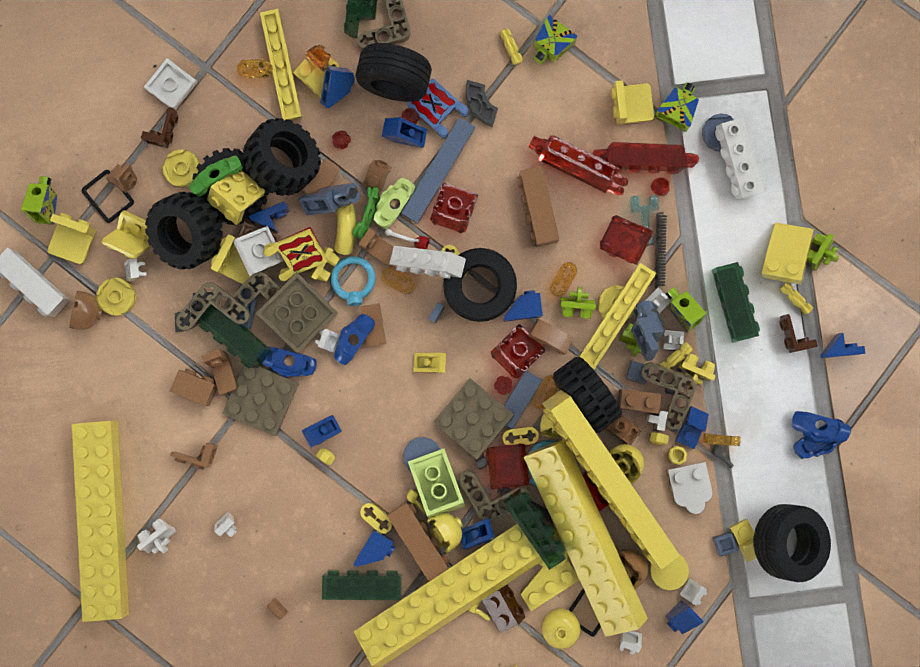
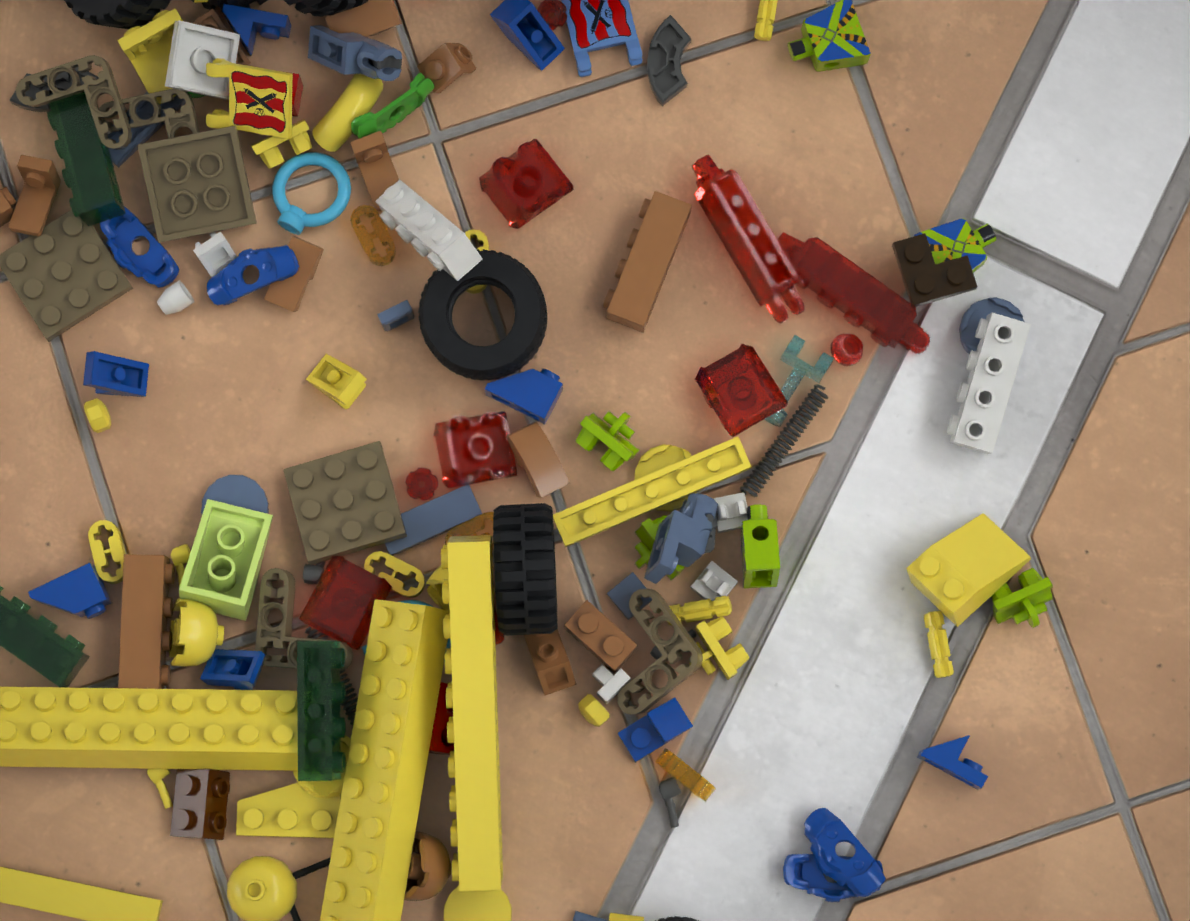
camera: 35 degrees right, 5 degrees down
yellowish green piece [374,178,415,230] -> none
hinge [384,229,430,249] -> none
sand blue tile [401,117,475,224] -> none
clear yellow beam [550,262,577,296] -> none
light yellow cylinder [609,444,645,483] -> none
light yellow bracket [611,80,654,125] -> none
light yellow tile [667,446,687,465] -> none
white plate [667,462,712,514] -> none
clear green brick [711,262,760,343] -> none
reddish brown bracket [779,314,818,353] -> none
none -> white hose [157,280,194,315]
none -> dark brown plate [892,233,978,308]

